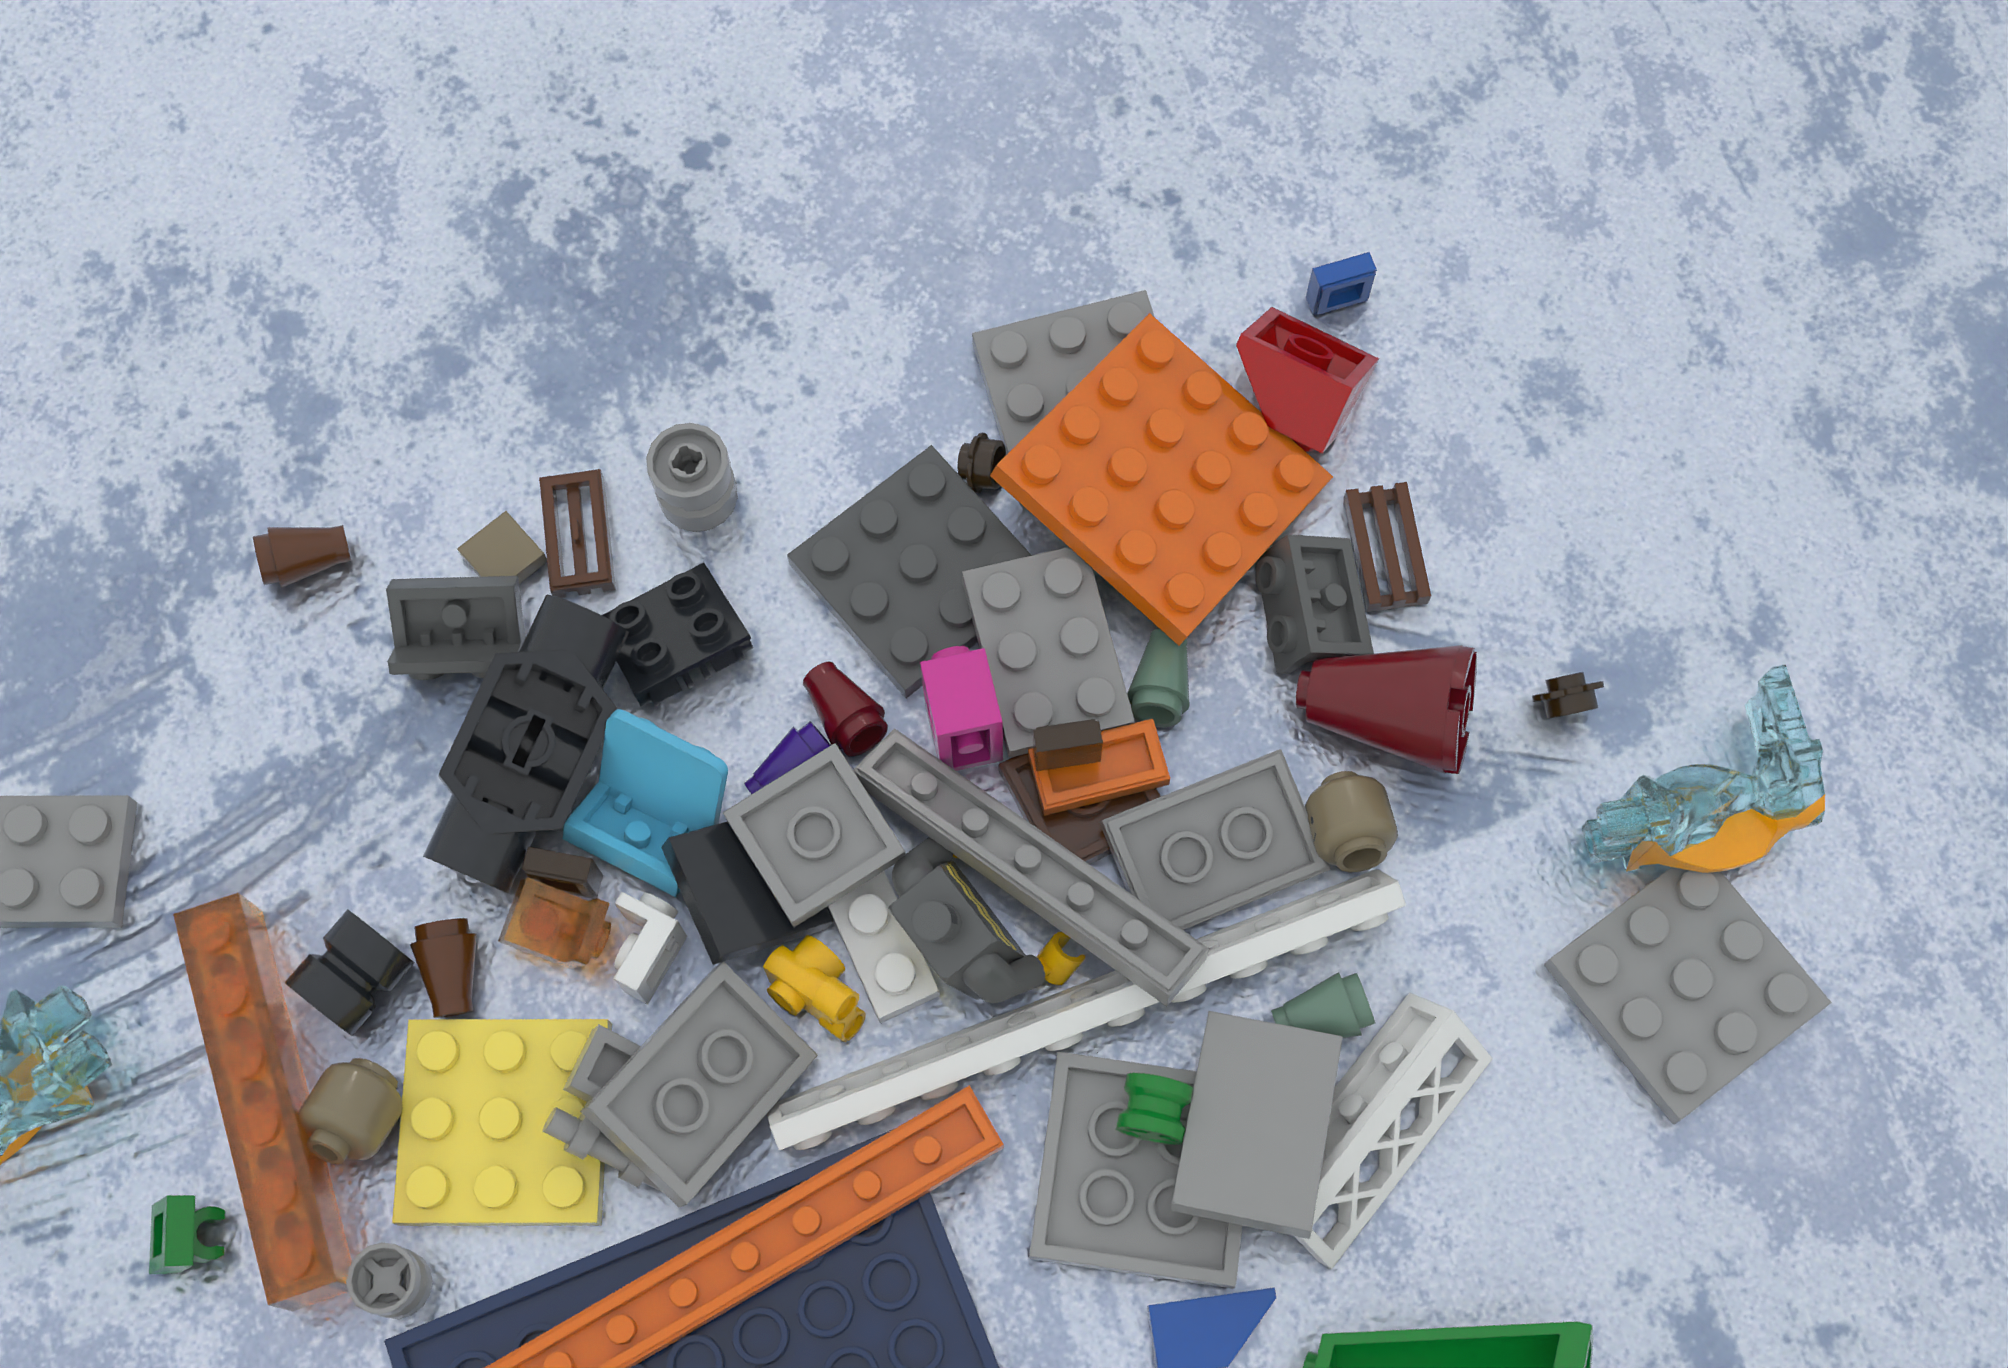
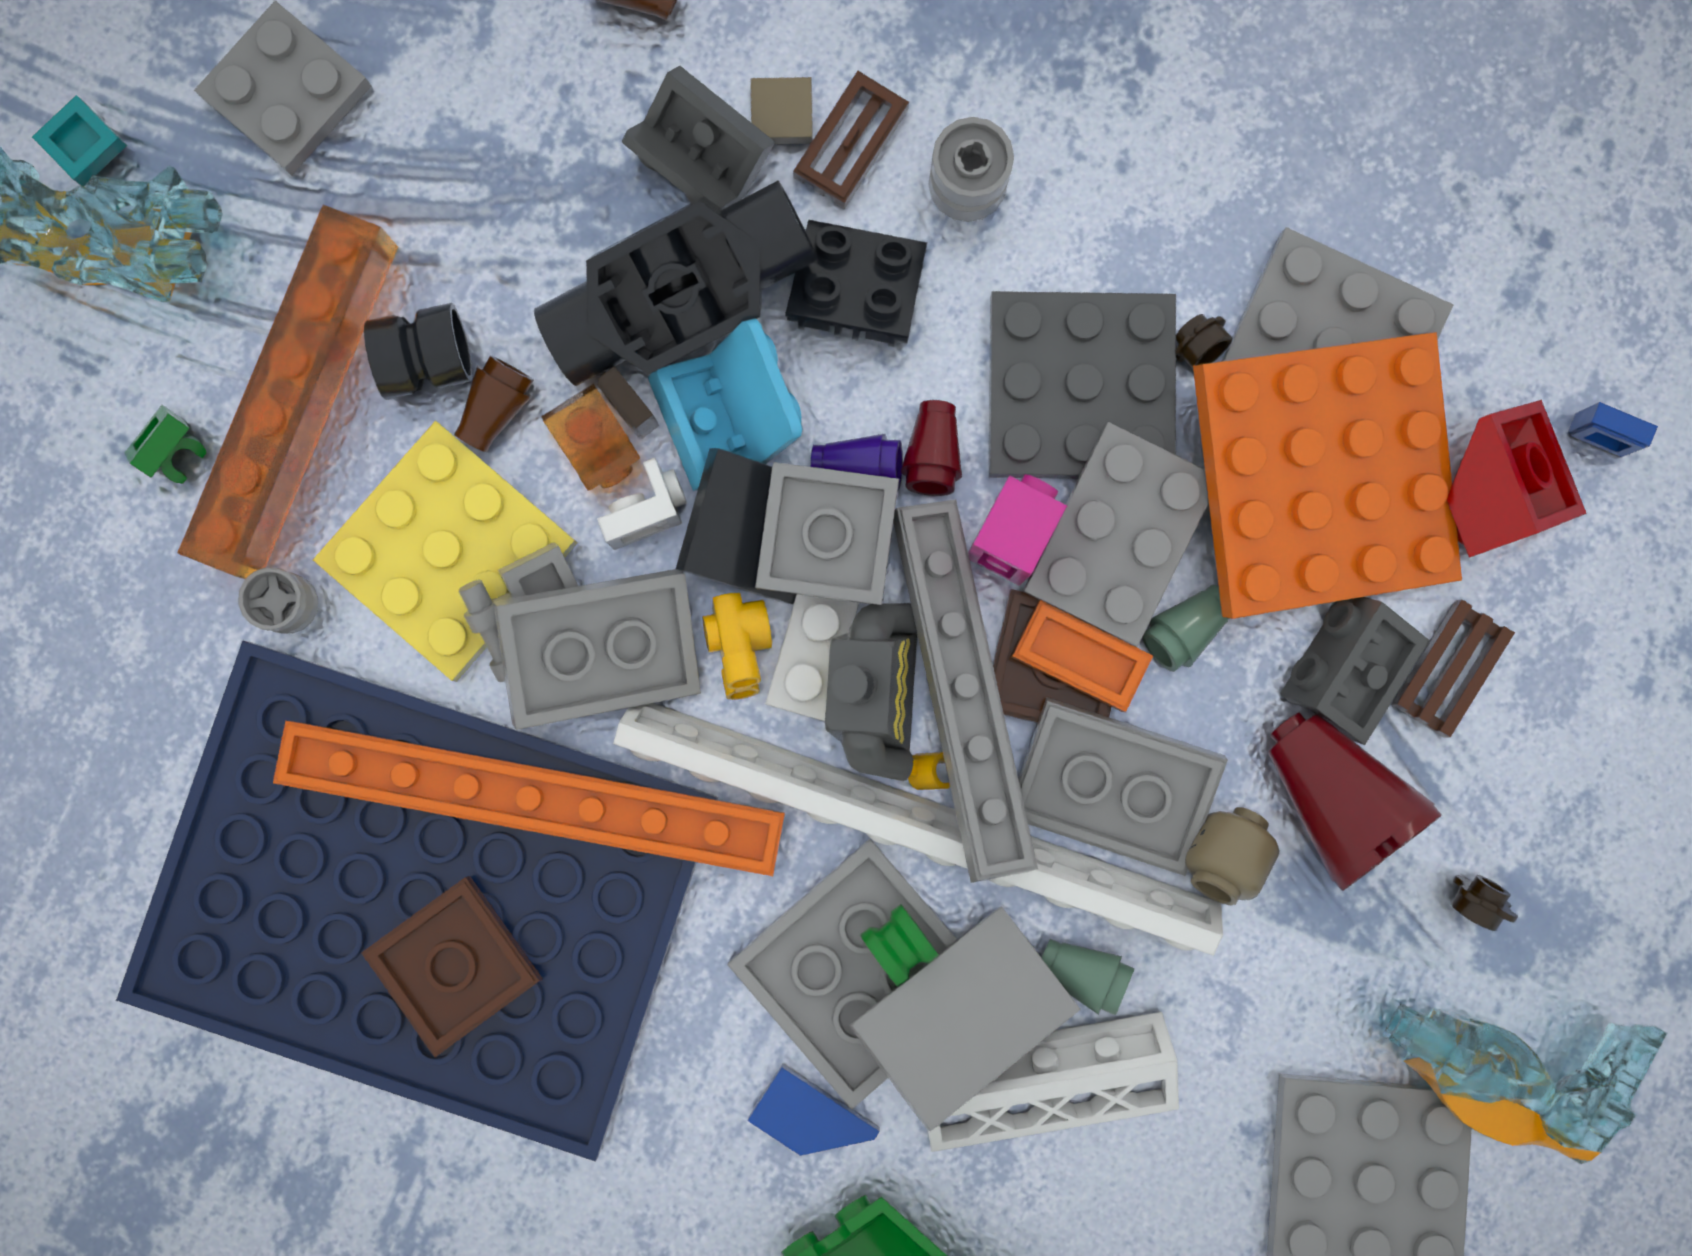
camera: 40 degrees right, 15 degrees up
dark tan head [298,1058,403,1165] -> none
dark brown tile [1033,719,1103,771] -> none

